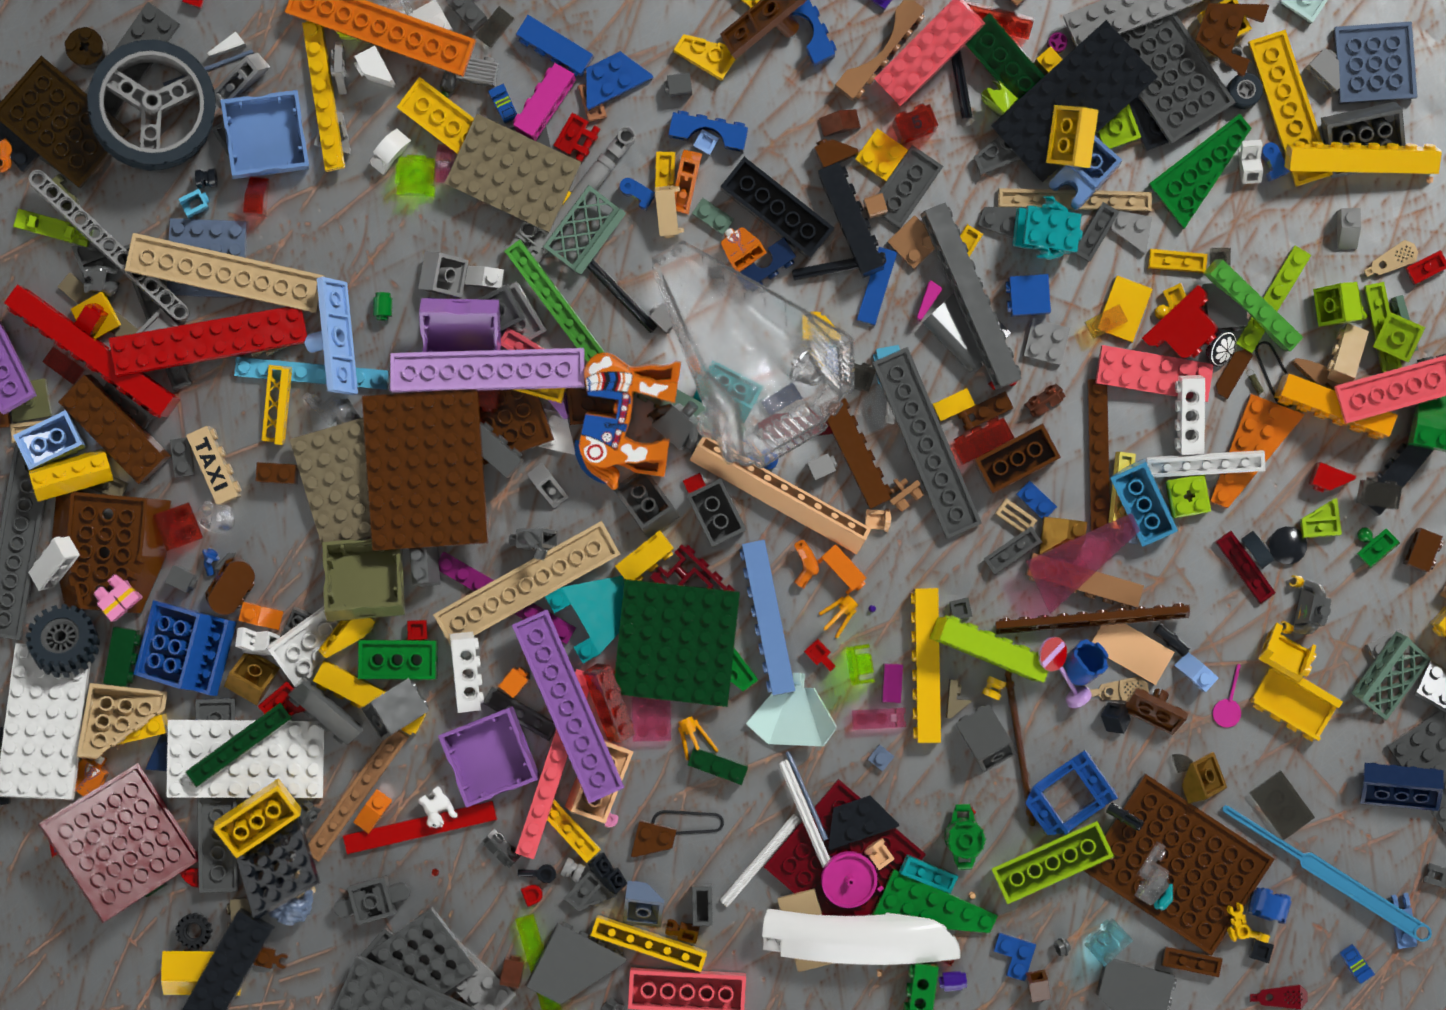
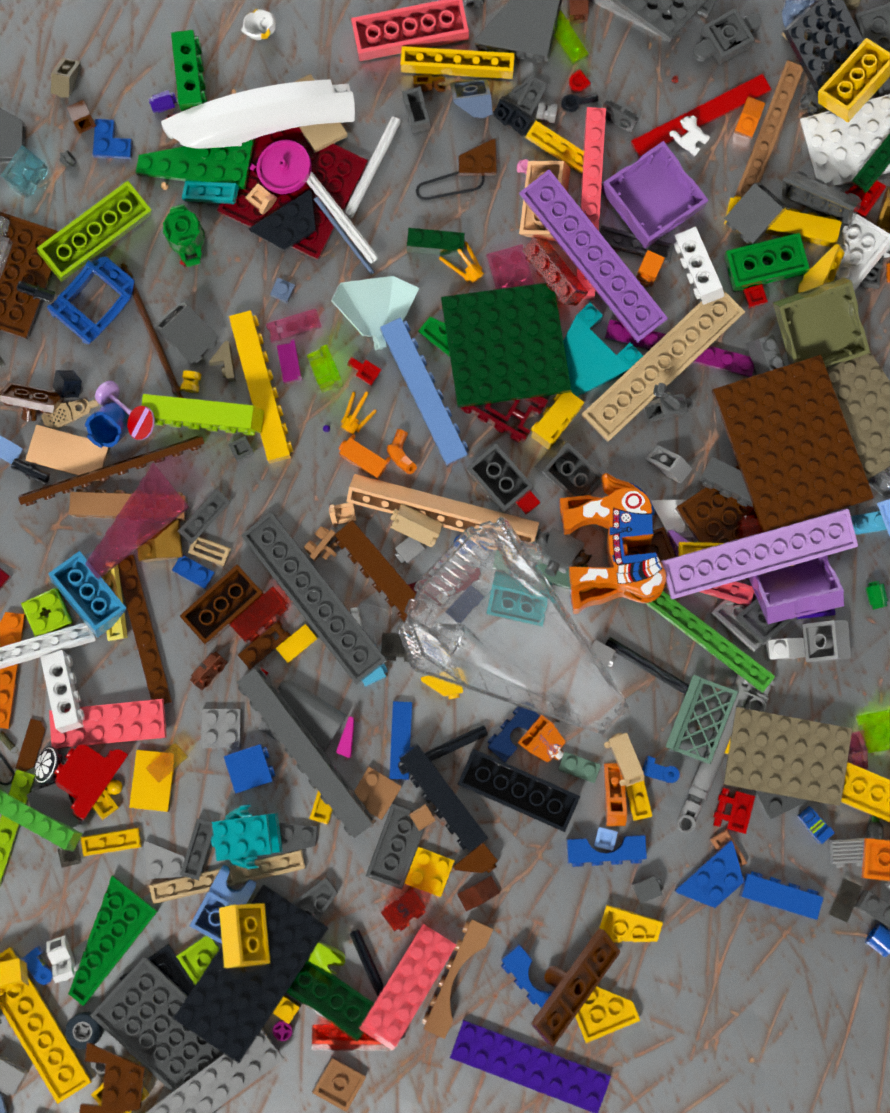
camera: 165 degrees right, 5 degrees down
dark pink brick [513,63,576,141] -> none
none -> tan brick [390,503,443,548]

